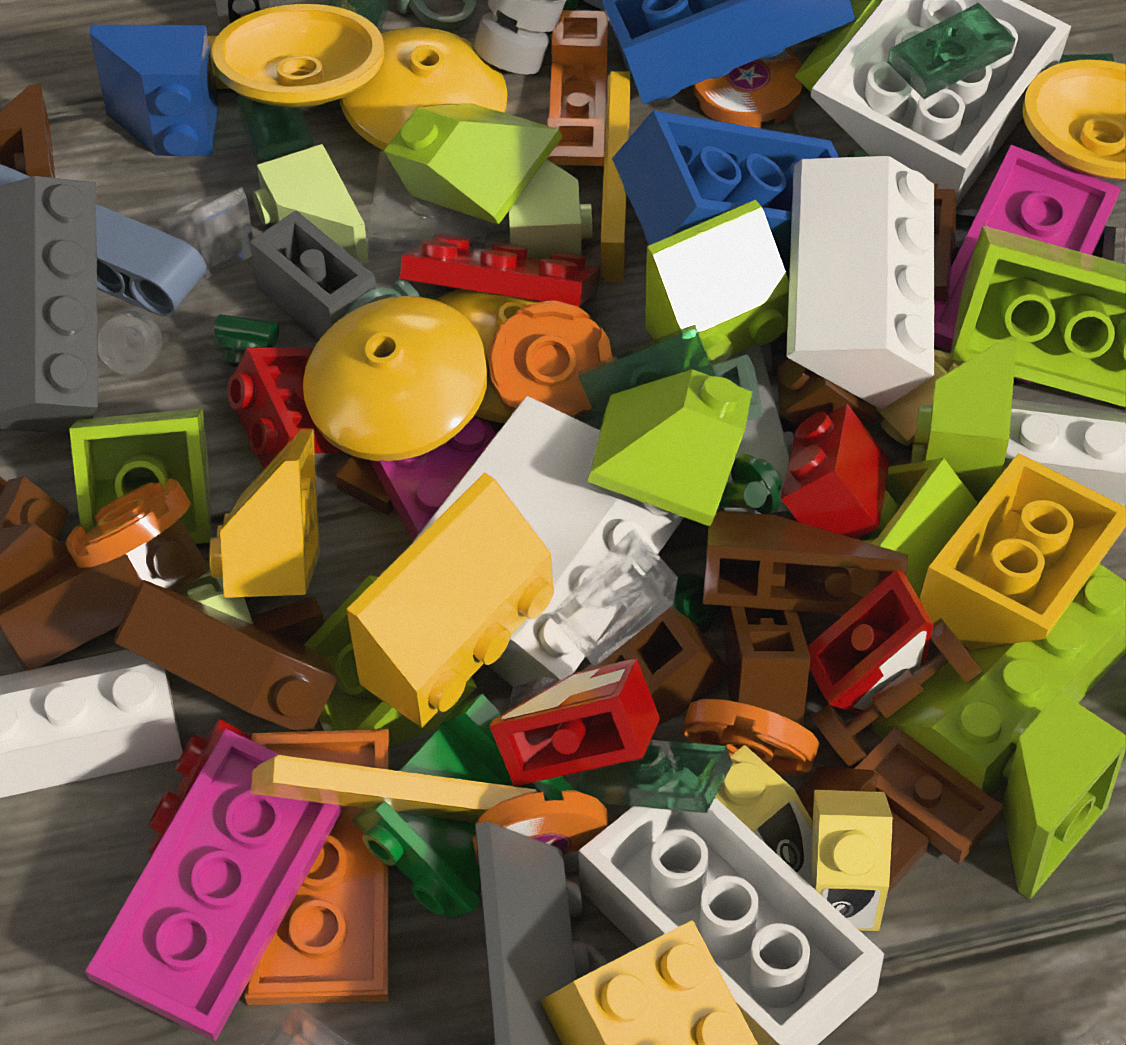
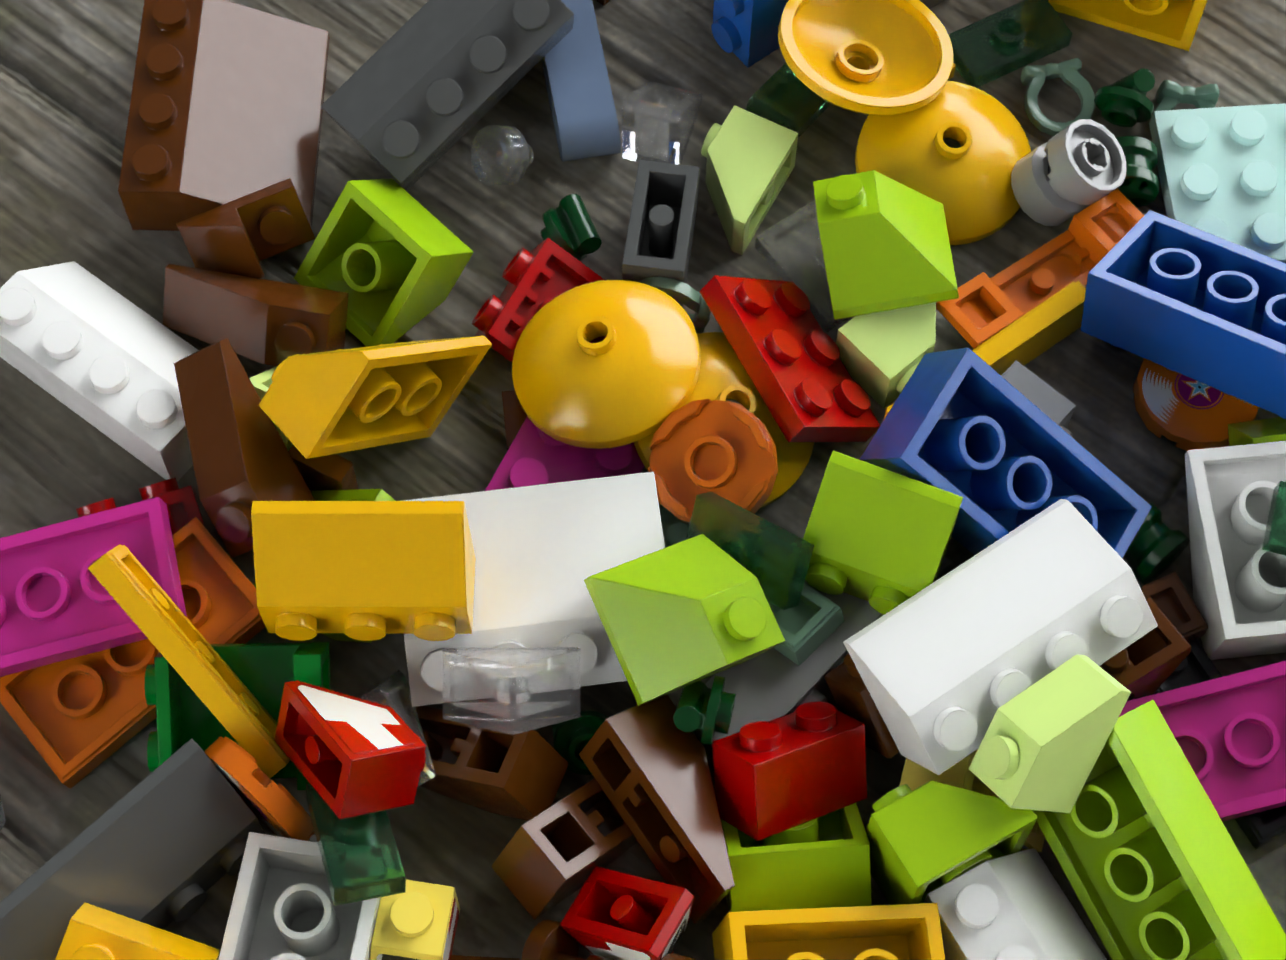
camera: 50 degrees right, 10 degrees up
orange tile [65,479,191,568] -> none
orange tile [682,699,819,776] -> none
none -> yellowish green slope [968,654,1131,813]

